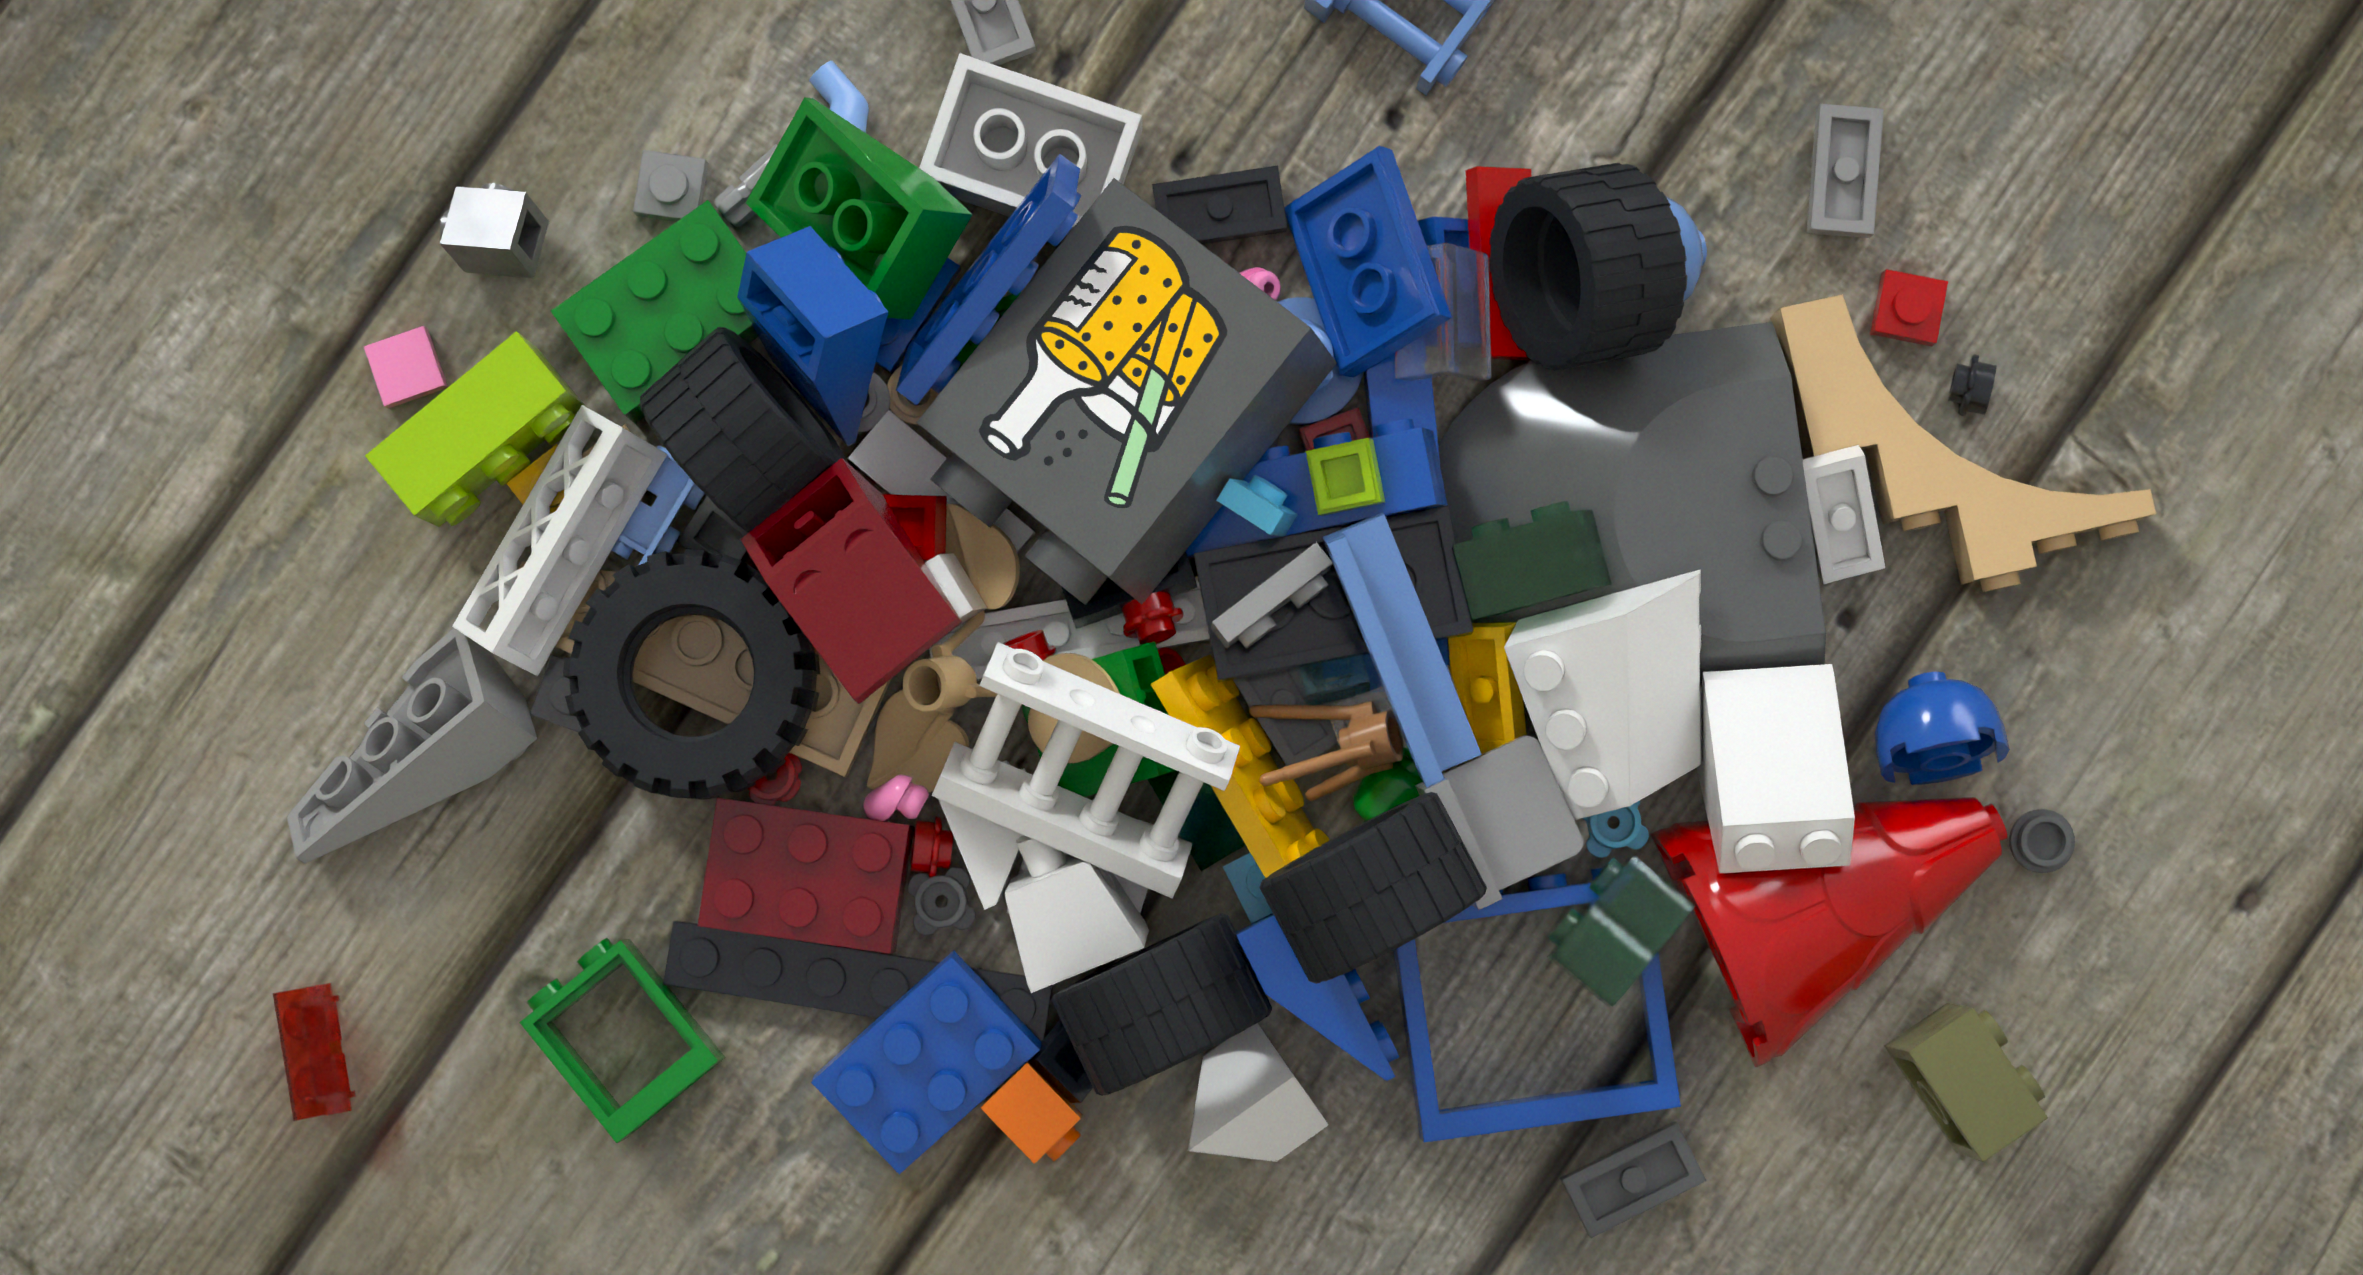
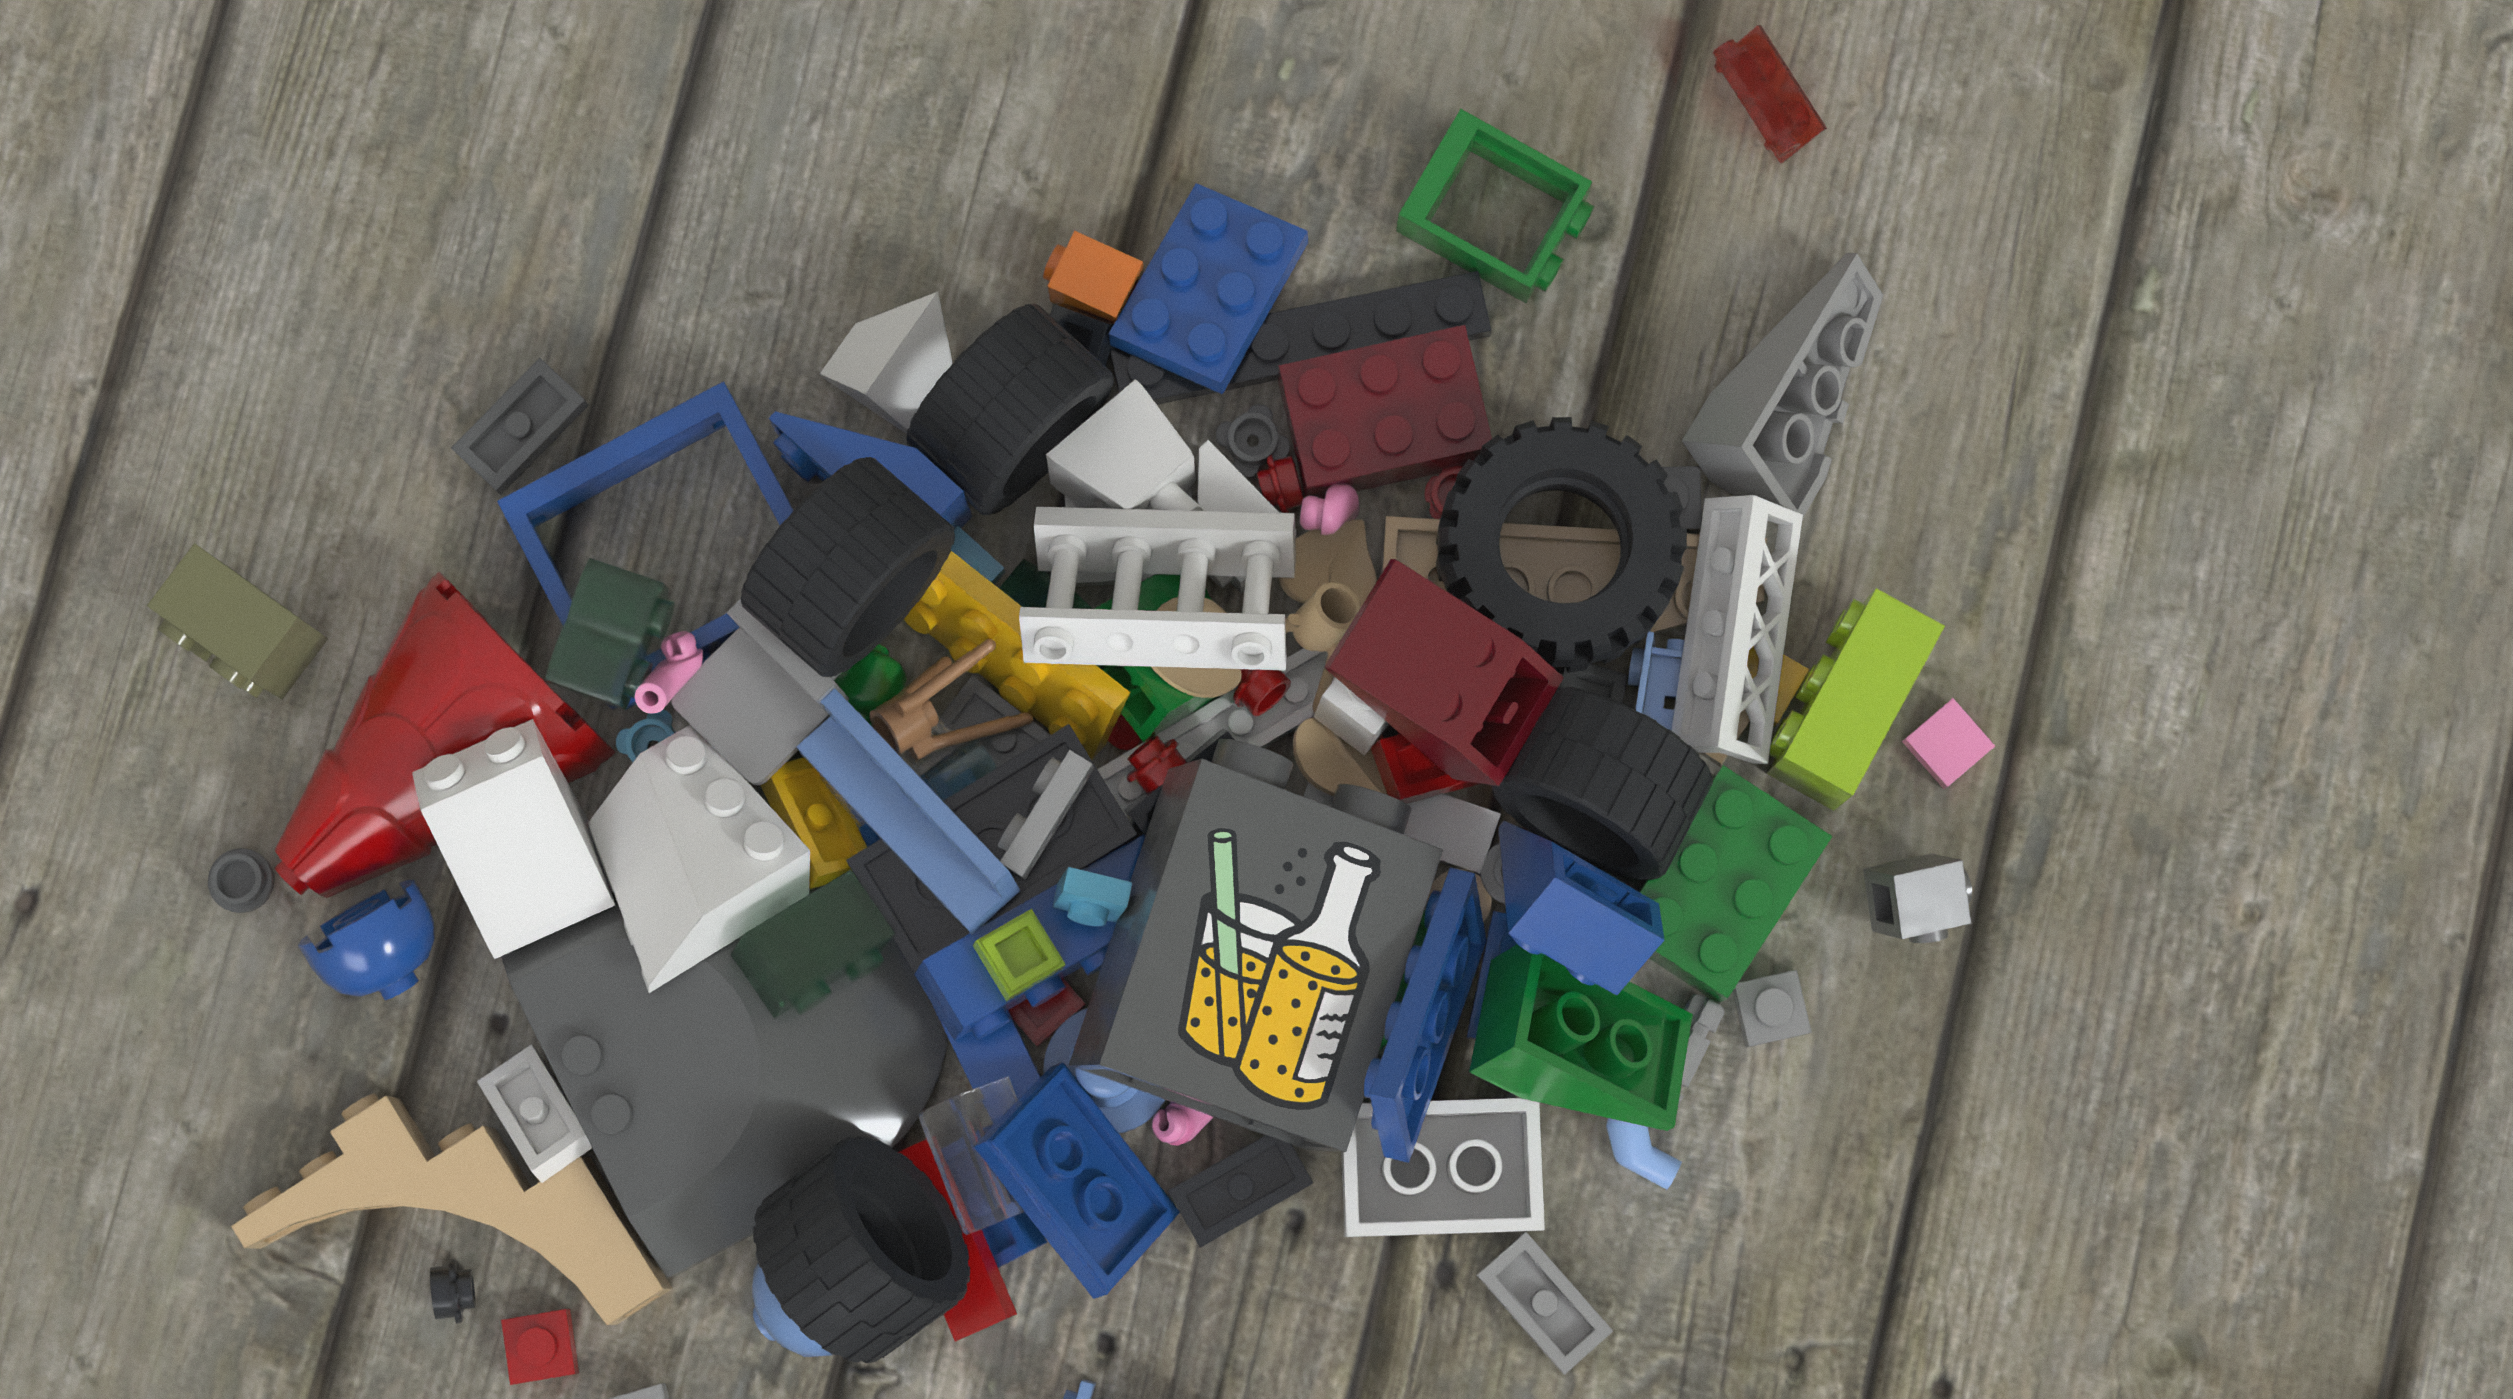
camera: 160 degrees right, 5 degrees down
none -> bright pink arm [635,631,703,714]

